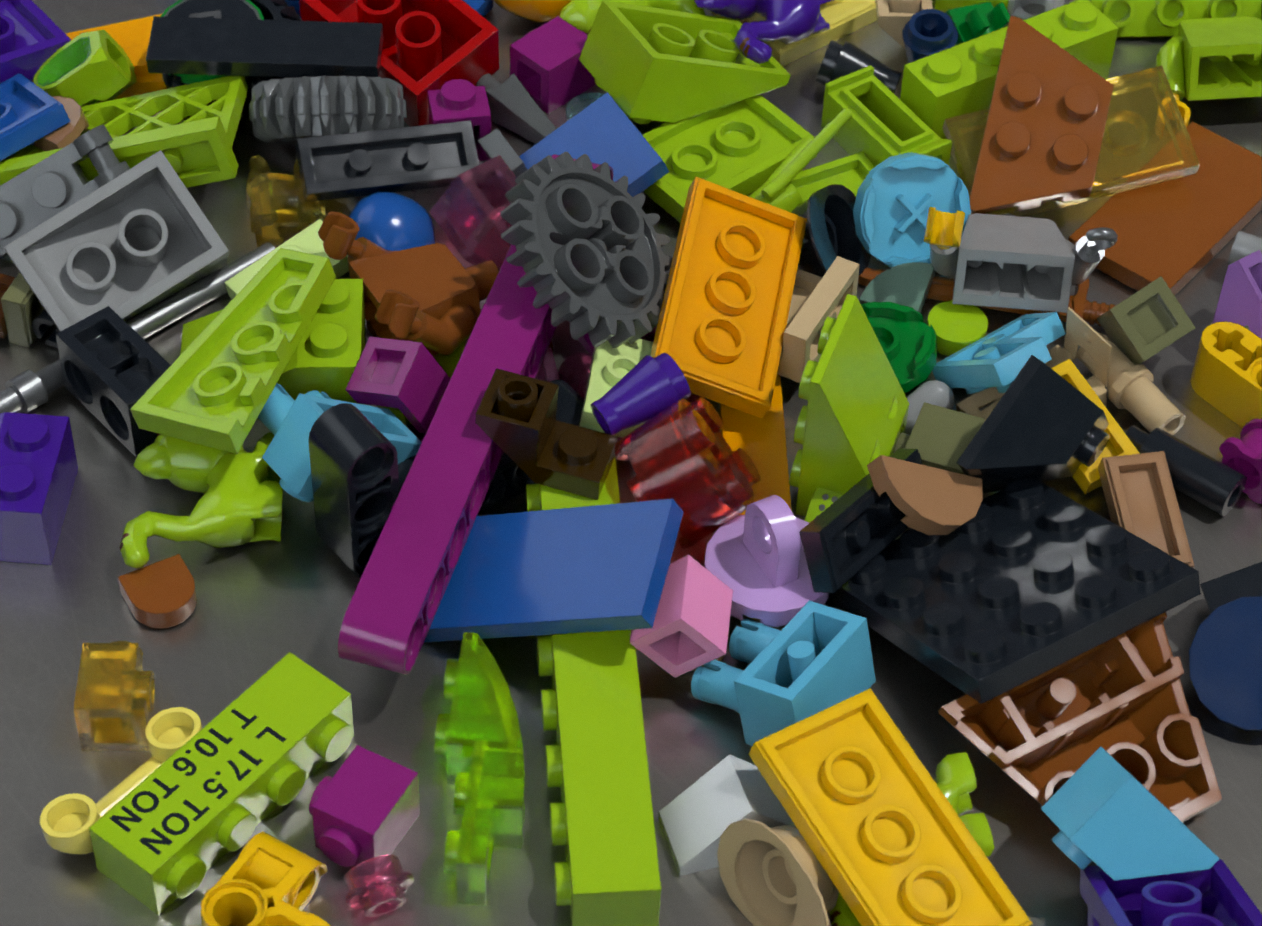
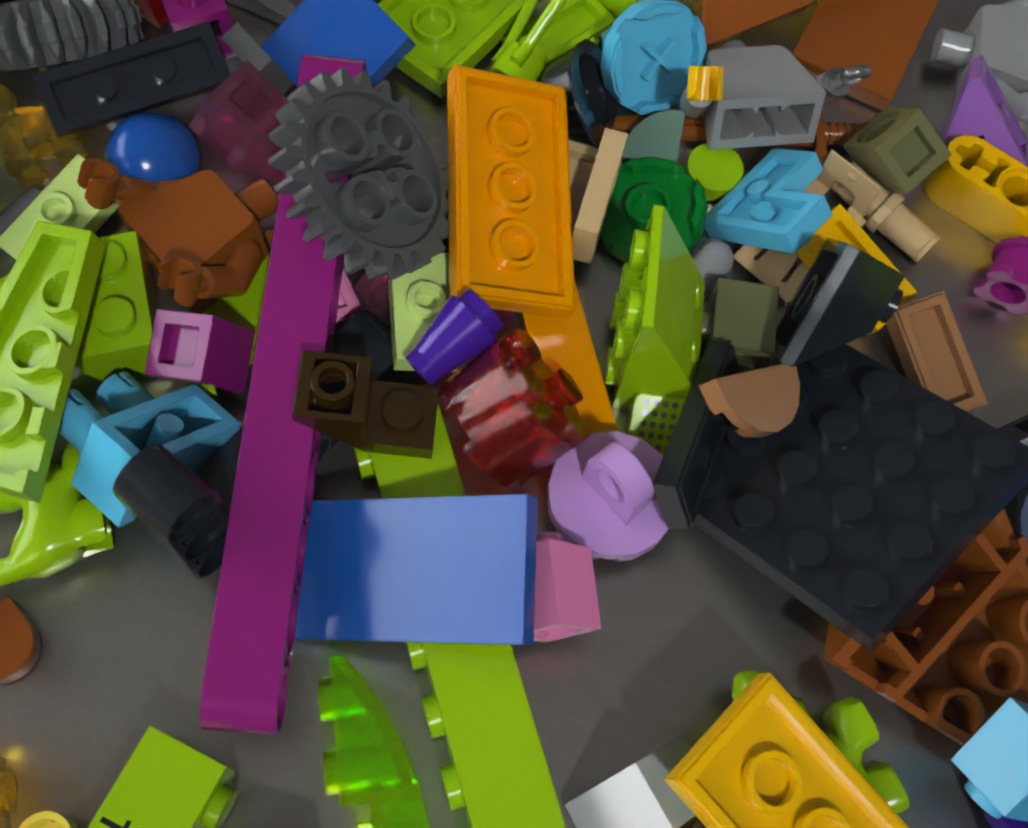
camera: 20 degrees left, 20 degrees up
medium azure brick [691,600,876,746] -> none
black cylinder [1125,425,1247,516] -> none

